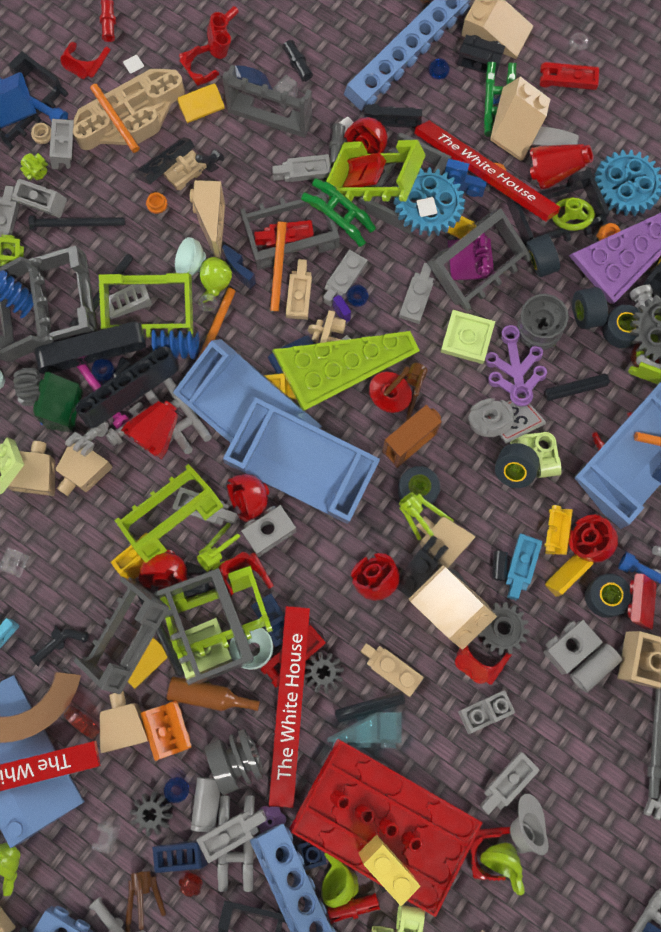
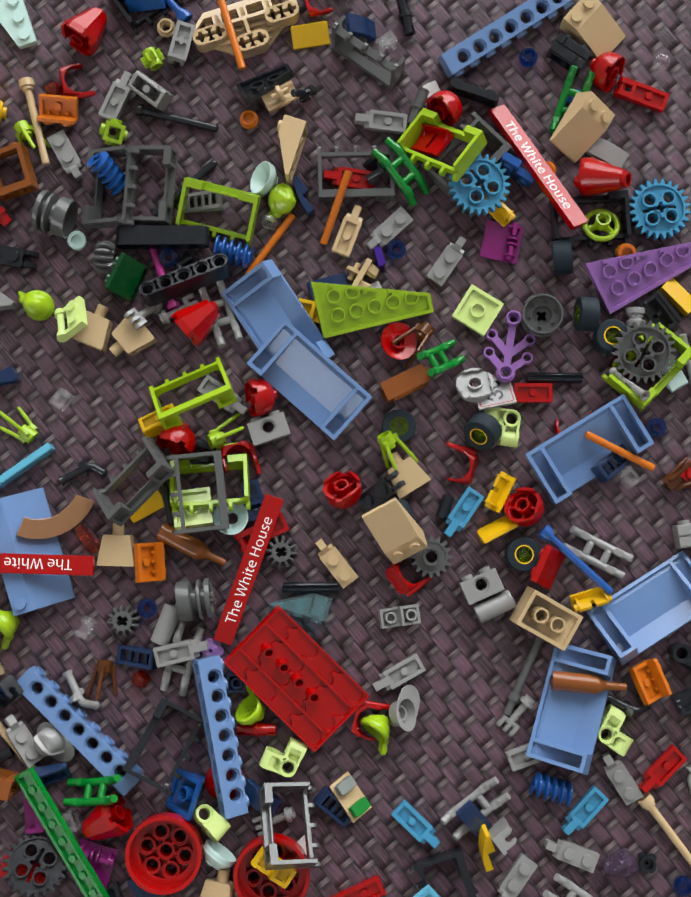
camera: 15 degrees right, 10 degrees up
light yellow brick [358,835,420,906] -> none
white sticker [417,197,437,217] -> none
dark grey hinge [427,208,532,311] -> none
none -> black piece [363,153,388,186]
none -> green piece [417,339,466,377]
none -> red helmet [446,442,478,484]
none -> red plate [513,383,553,403]
none -> red cylinder [589,52,626,92]

